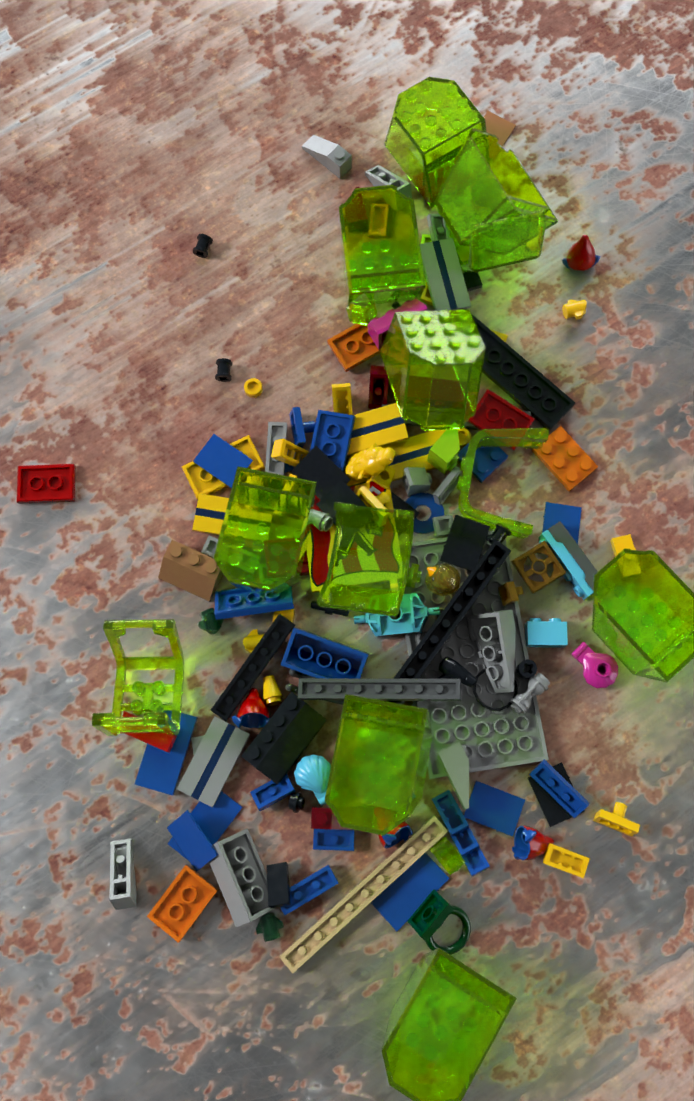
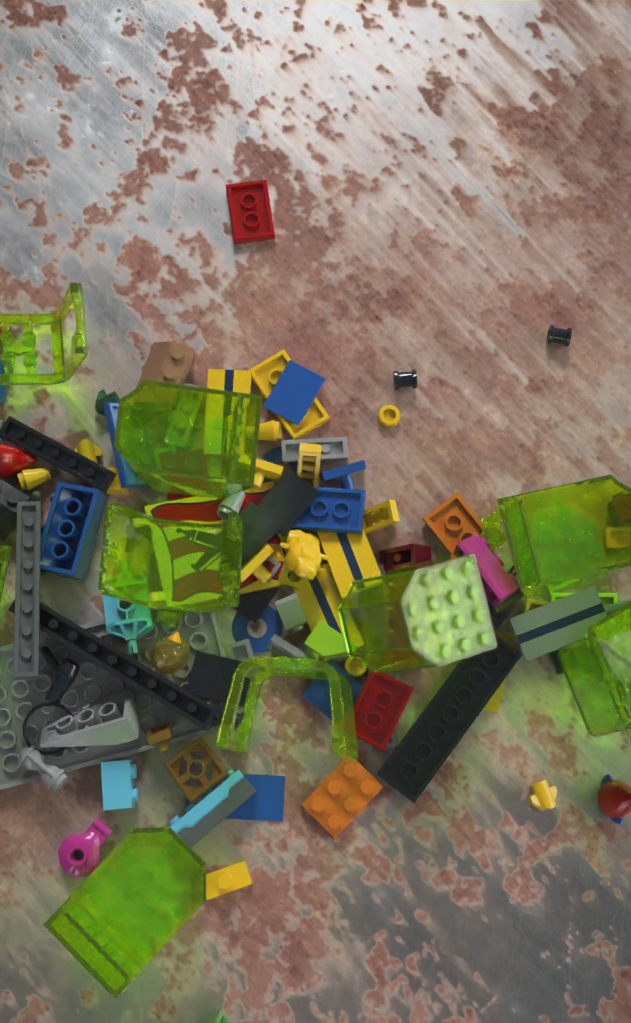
camera: 80 degrees right, 0 degrees up
black bush [516,659,537,679] -> none

